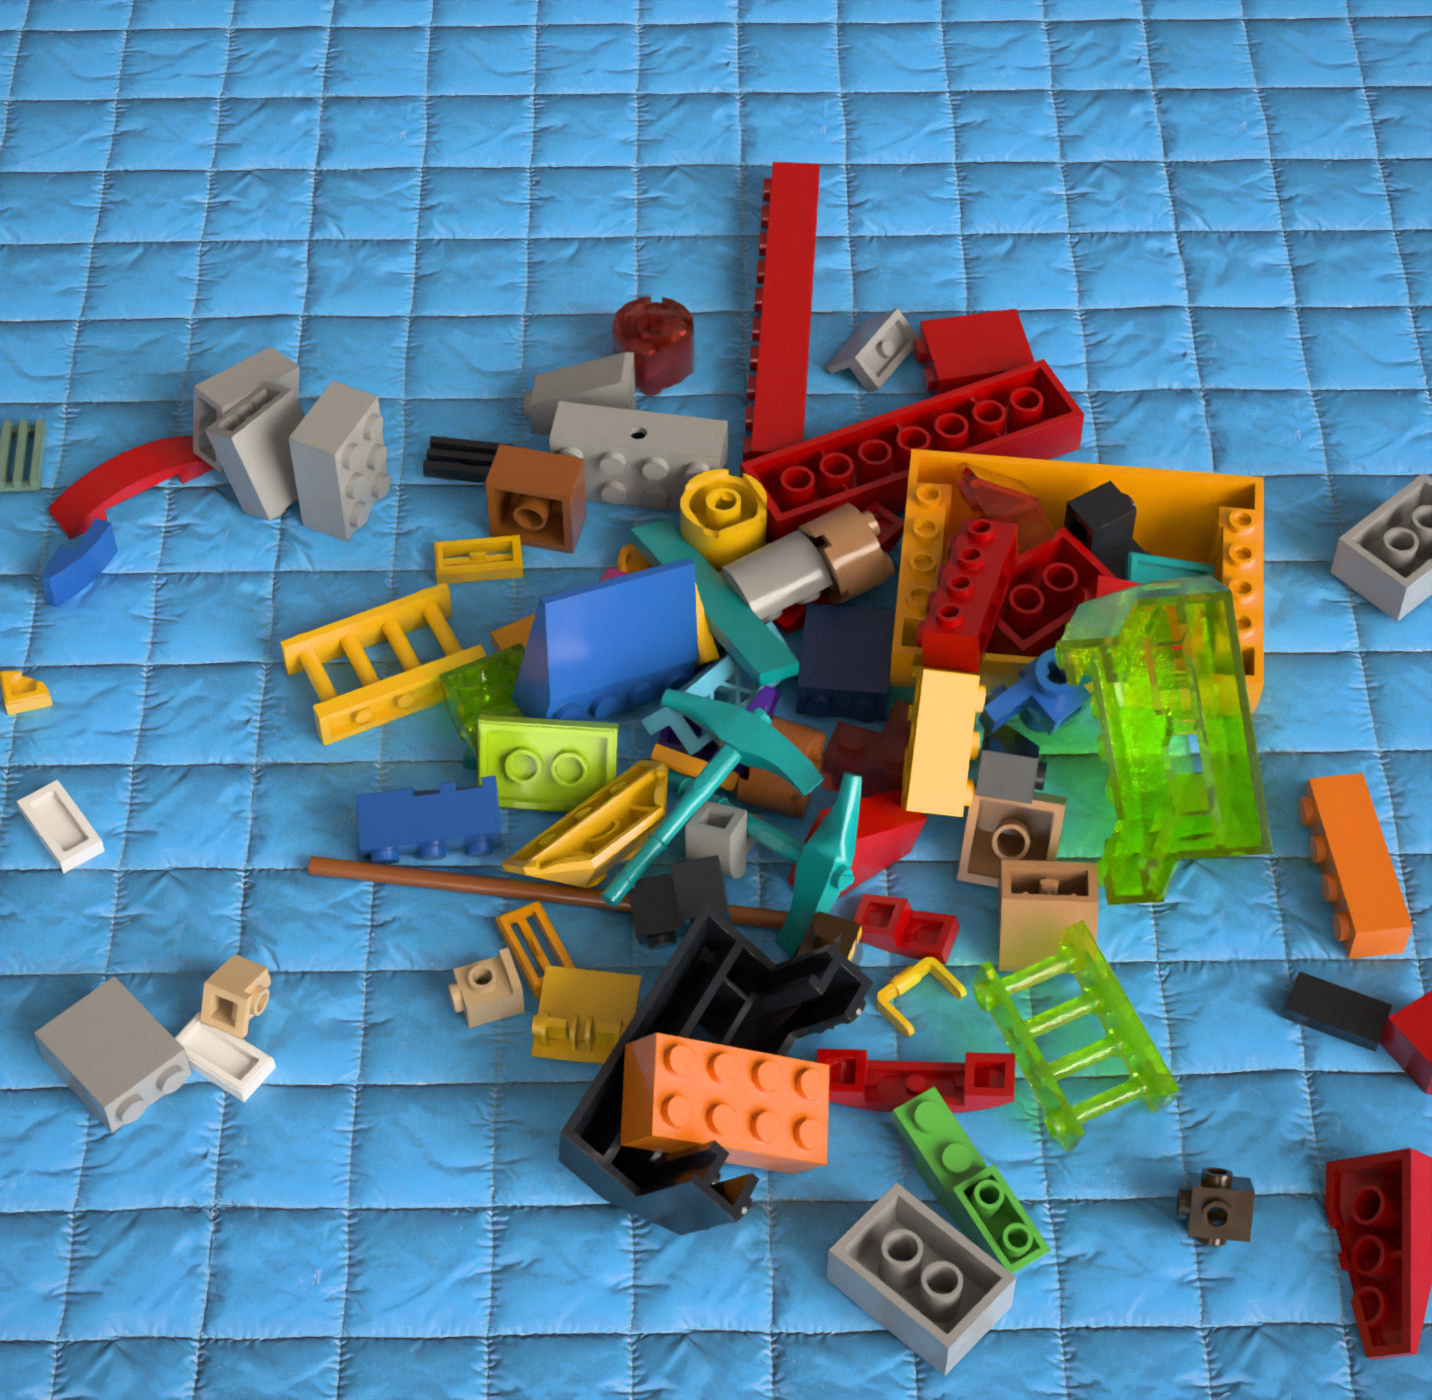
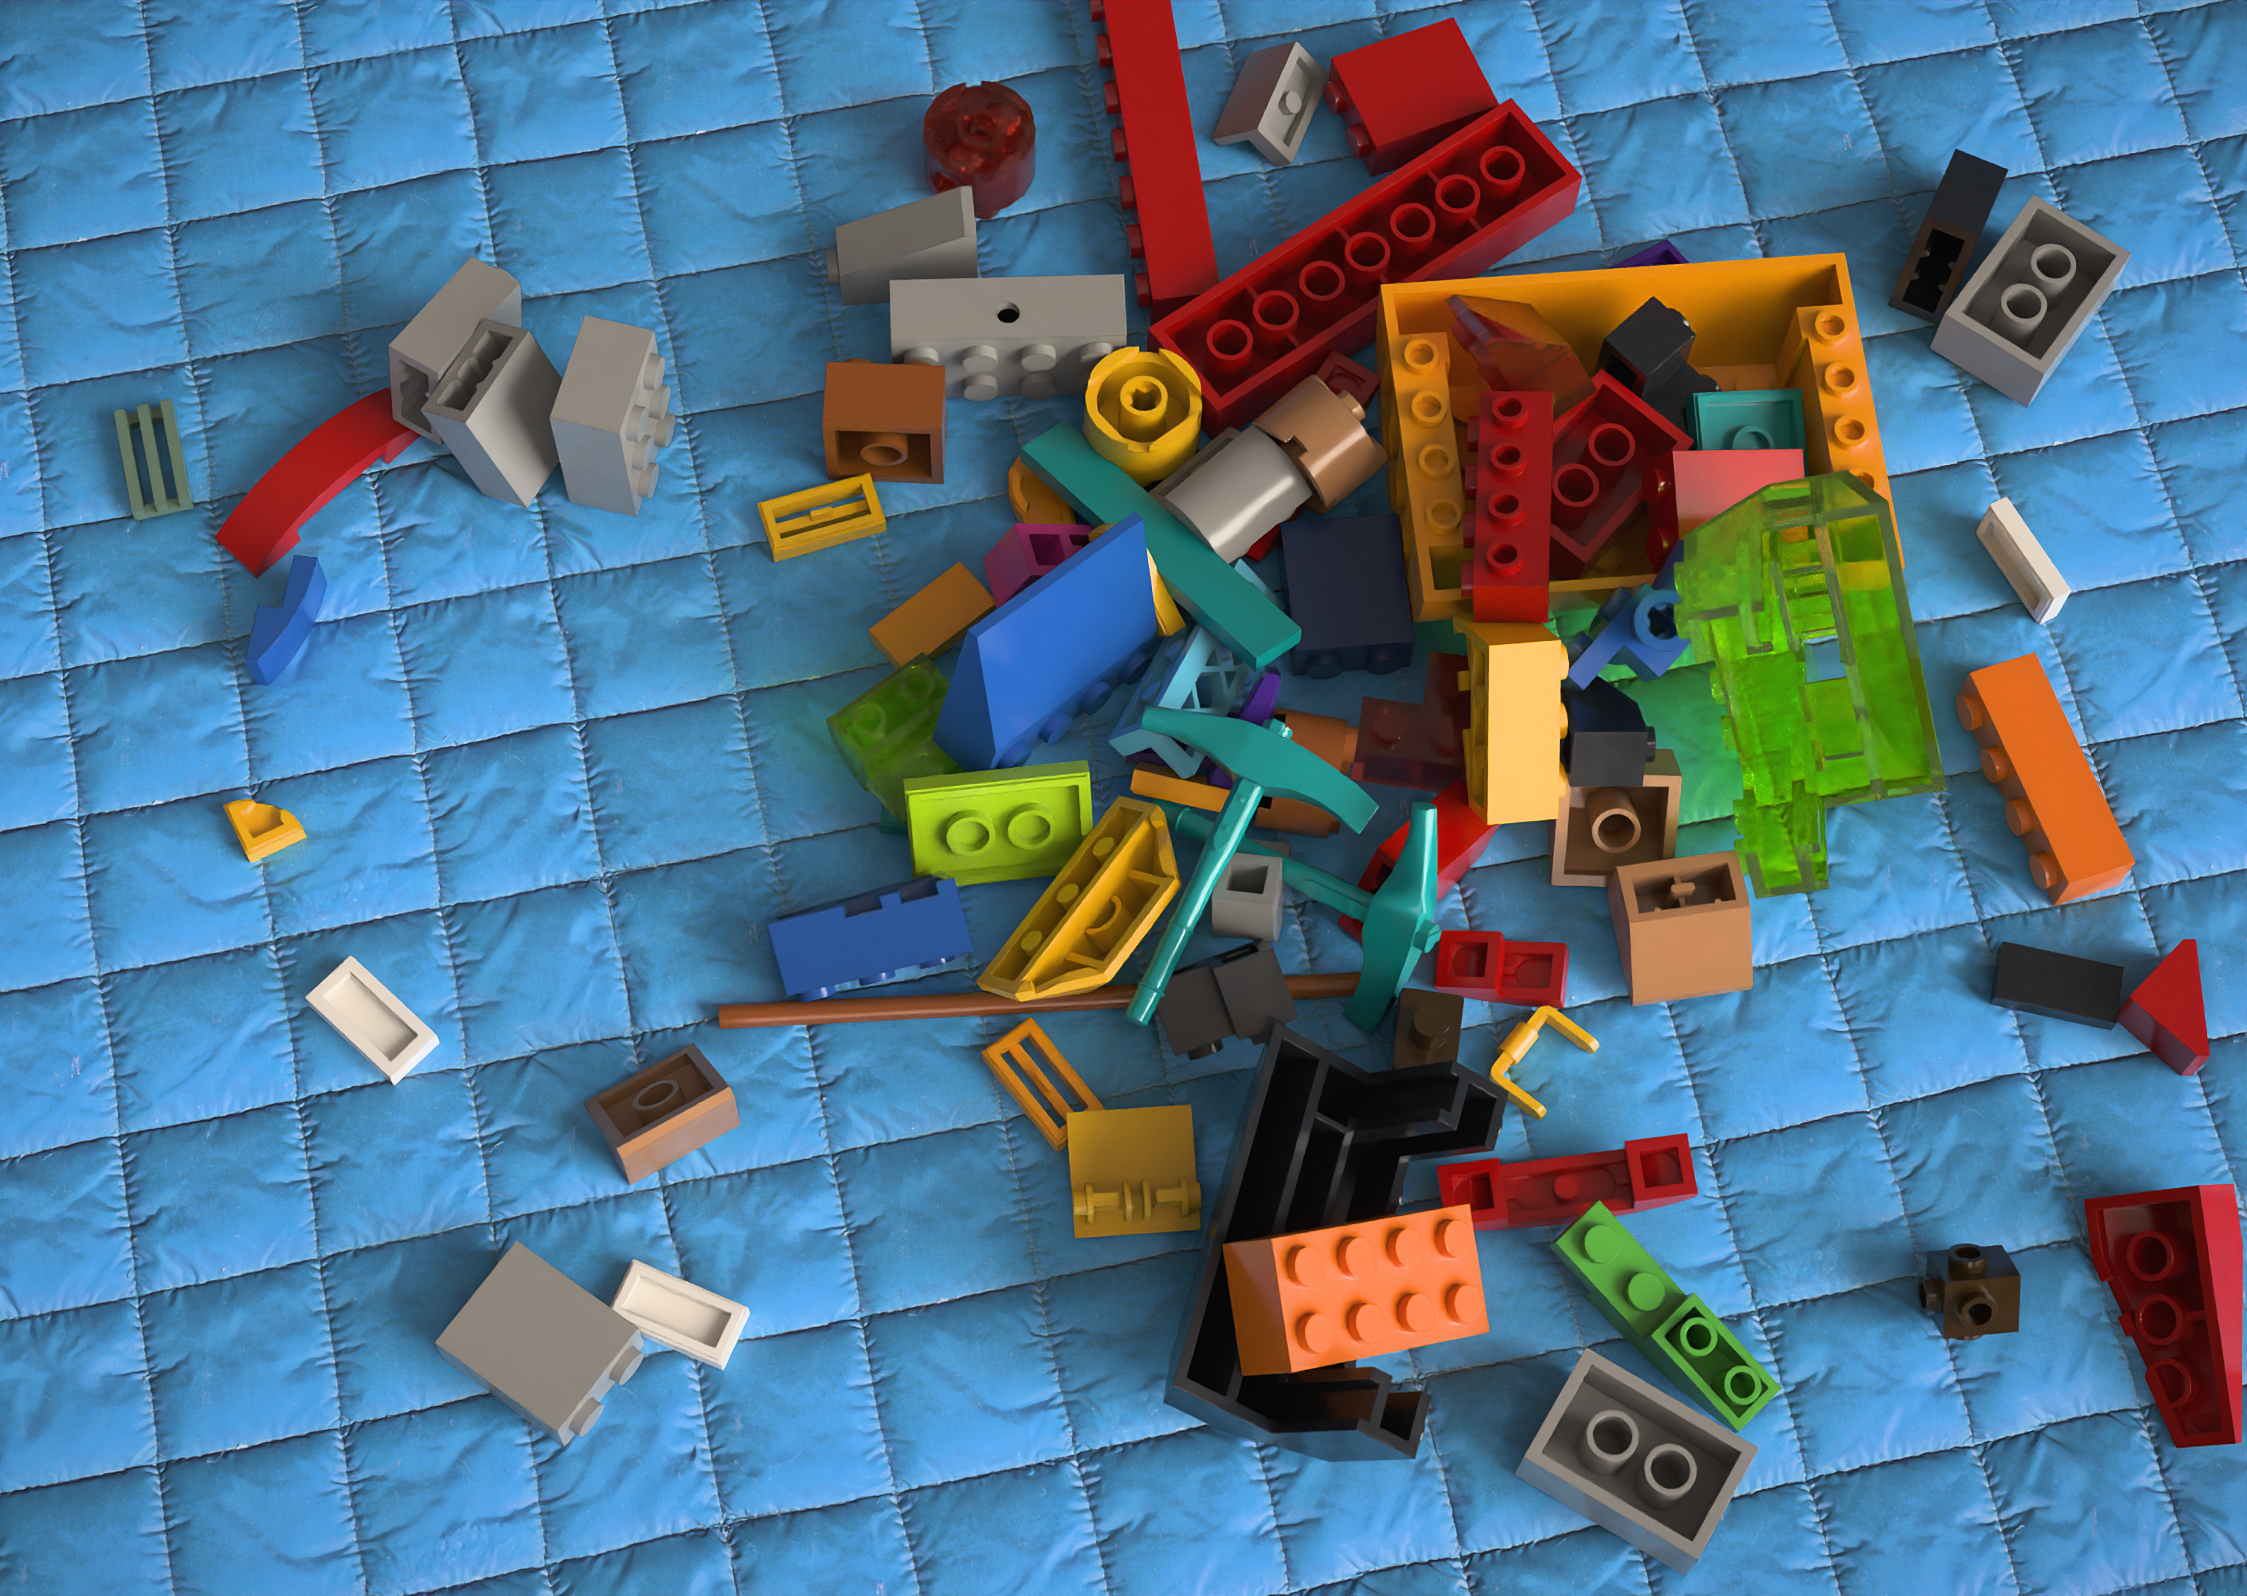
camera: 15 degrees left, 15 degrees up
tan brick [200,954,271,1039] -> none
yellow fence [280,582,490,746] -> none
black tile [423,436,514,483] -> none
tan brick [447,948,525,1028] -> none
clear neon green fence [973,920,1180,1153] -> none
none -> medium nougat slope [584,1043,741,1186]
none -> black slope [1888,149,2009,326]
none -> white tile [1976,497,2071,624]

